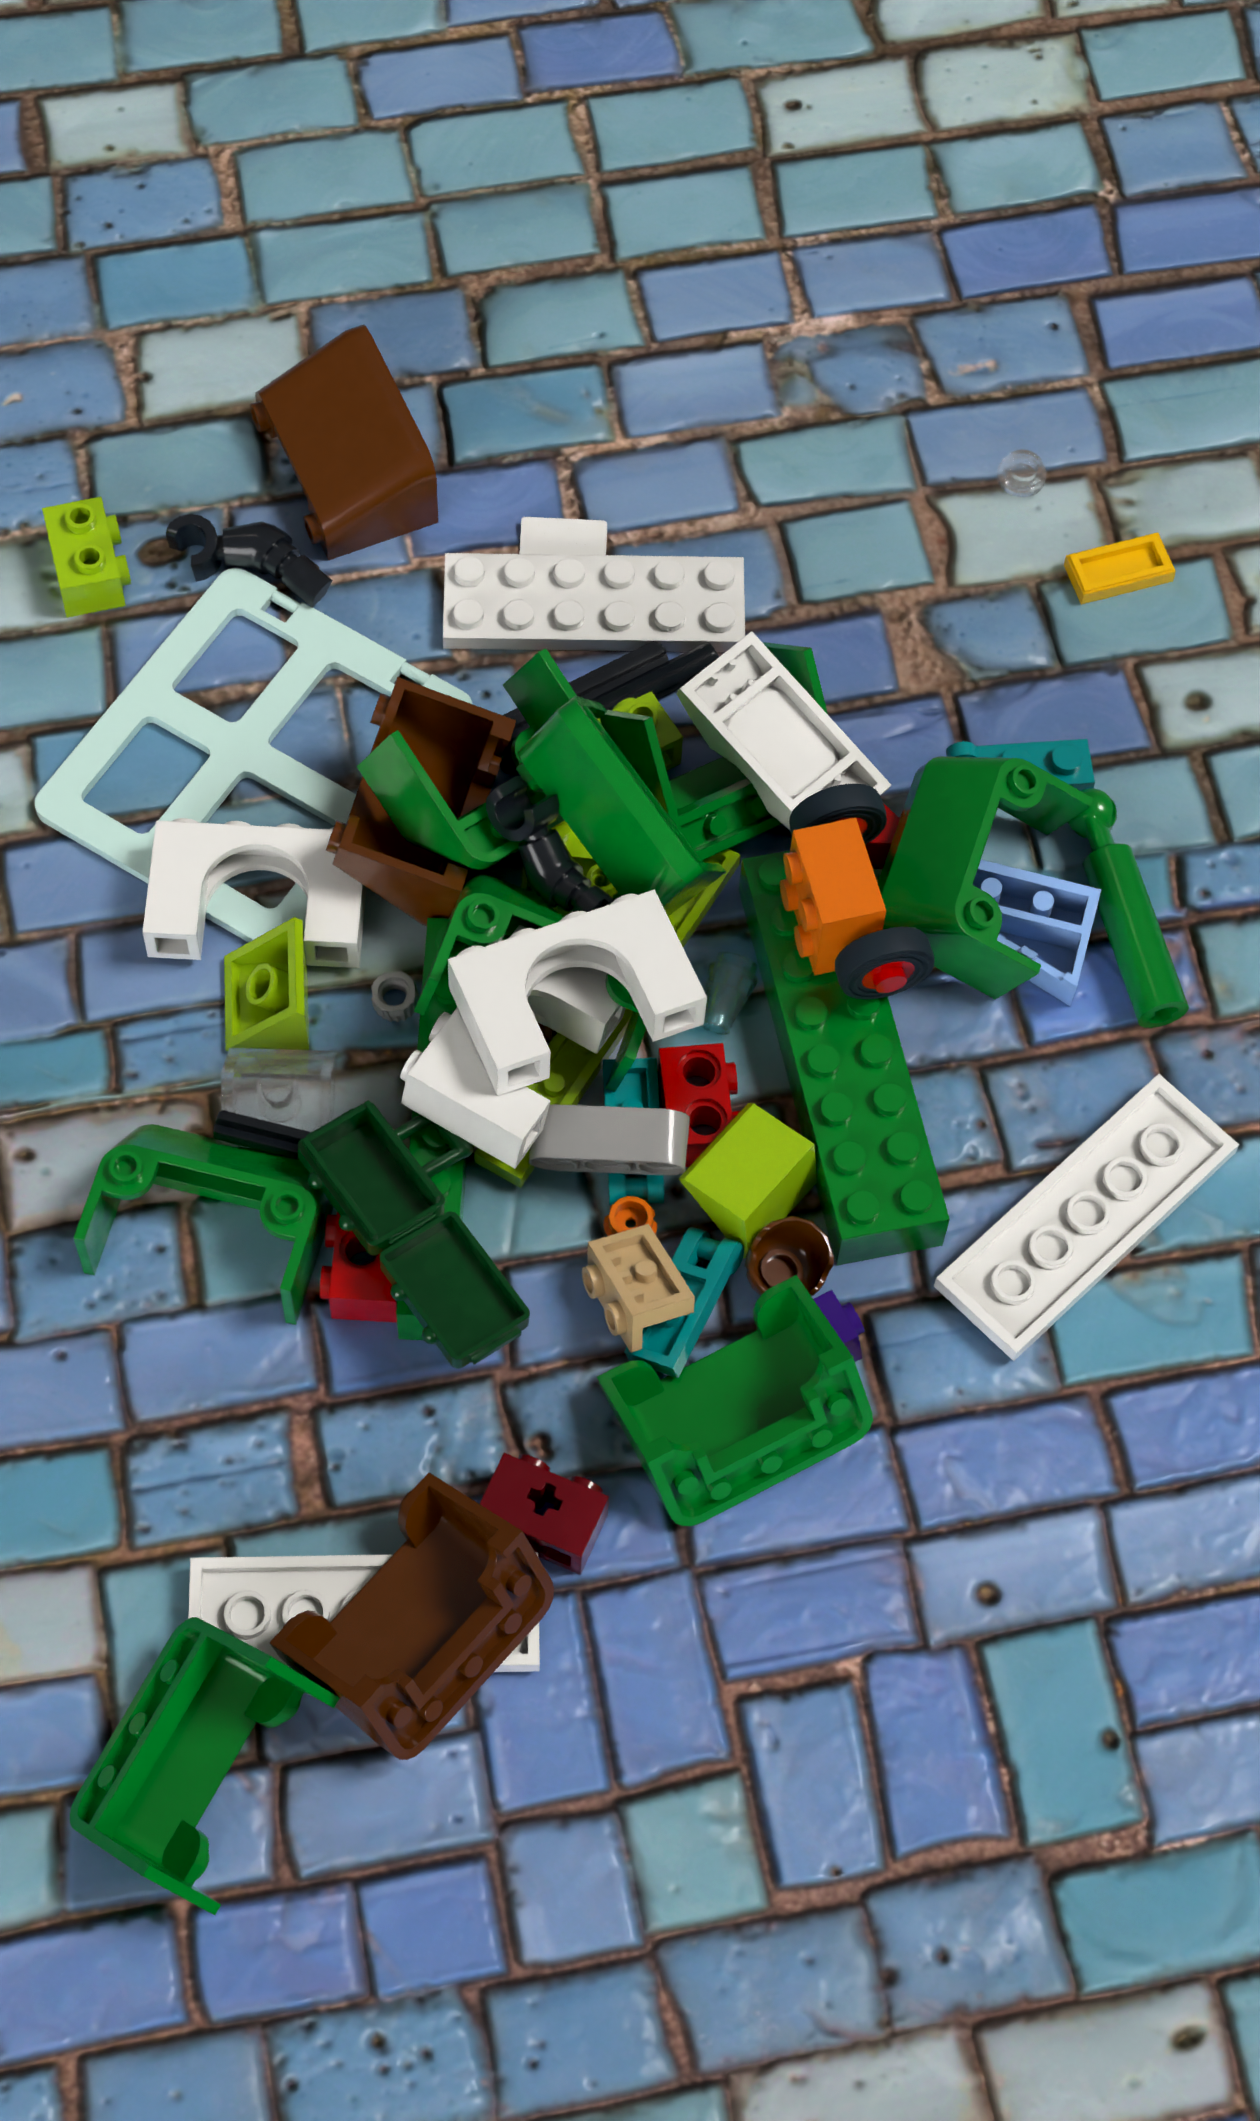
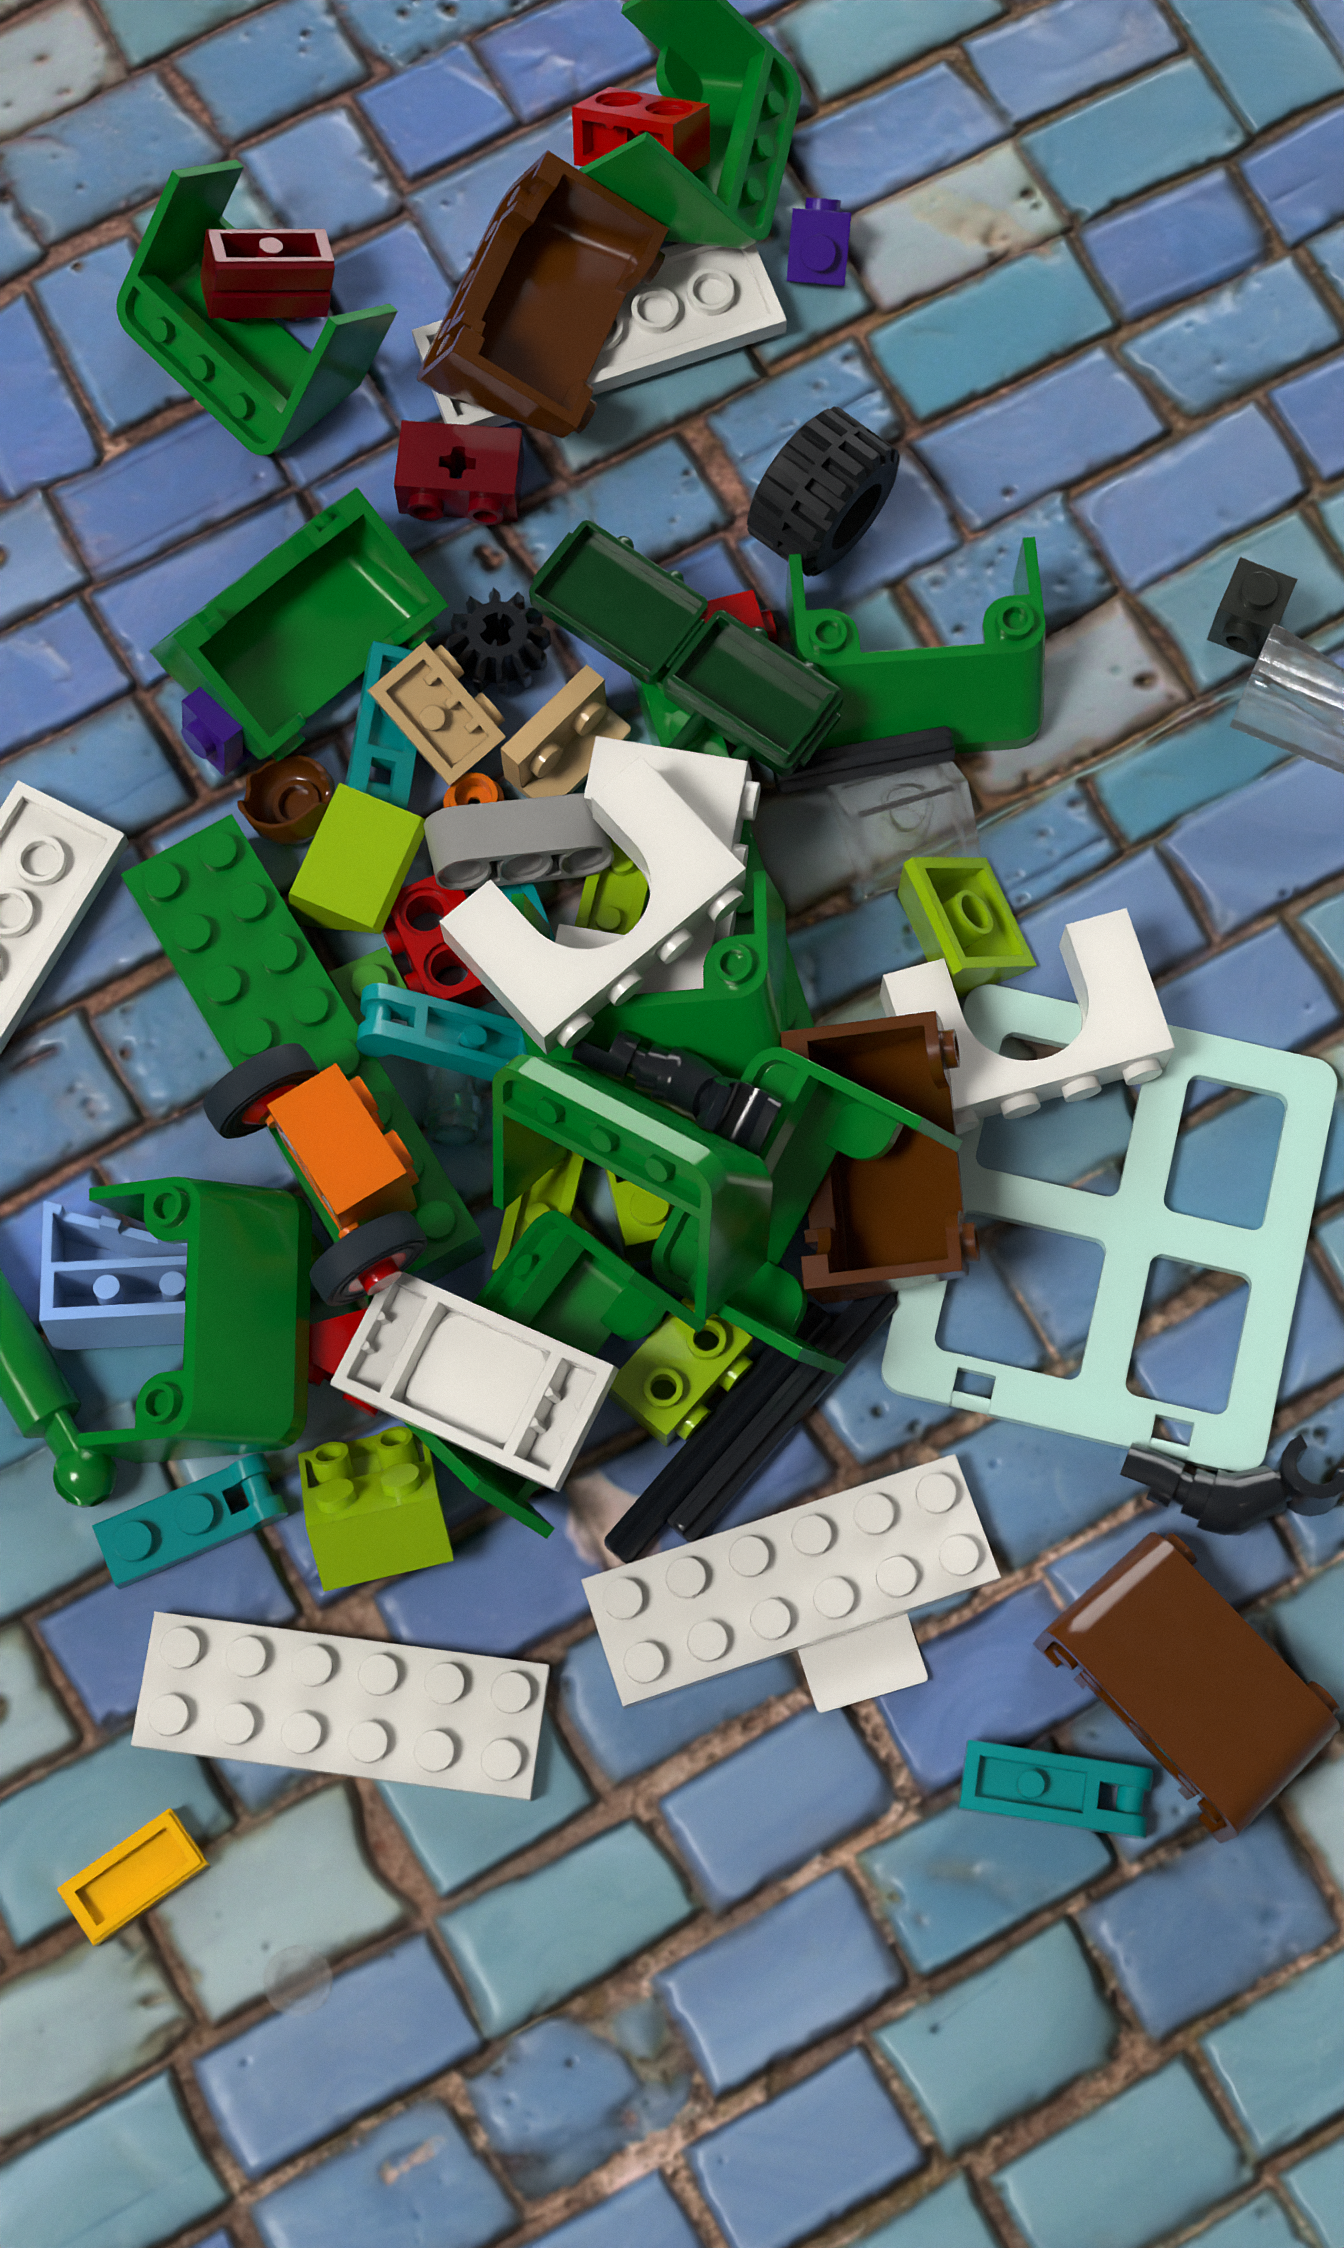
camera: 165 degrees right, 10 degrees up
light grey axle [371,971,419,1022] -> none
none -> green windscreen [116,160,398,456]
none -> white plate [131,1612,550,1801]
none -> dark red brick [200,229,335,323]
none -> lime slope [298,1426,454,1592]
none -> bright green plate [329,946,408,1027]
none -> teal plate [356,983,527,1082]
none -> black gear [446,587,551,697]
none -> tan bracket [500,665,631,798]
none -> red brick [572,87,710,173]
none -> black tyre [747,407,900,577]
none -> dark purple bracket [786,197,852,286]
none -> teal plate [957,1740,1154,1839]

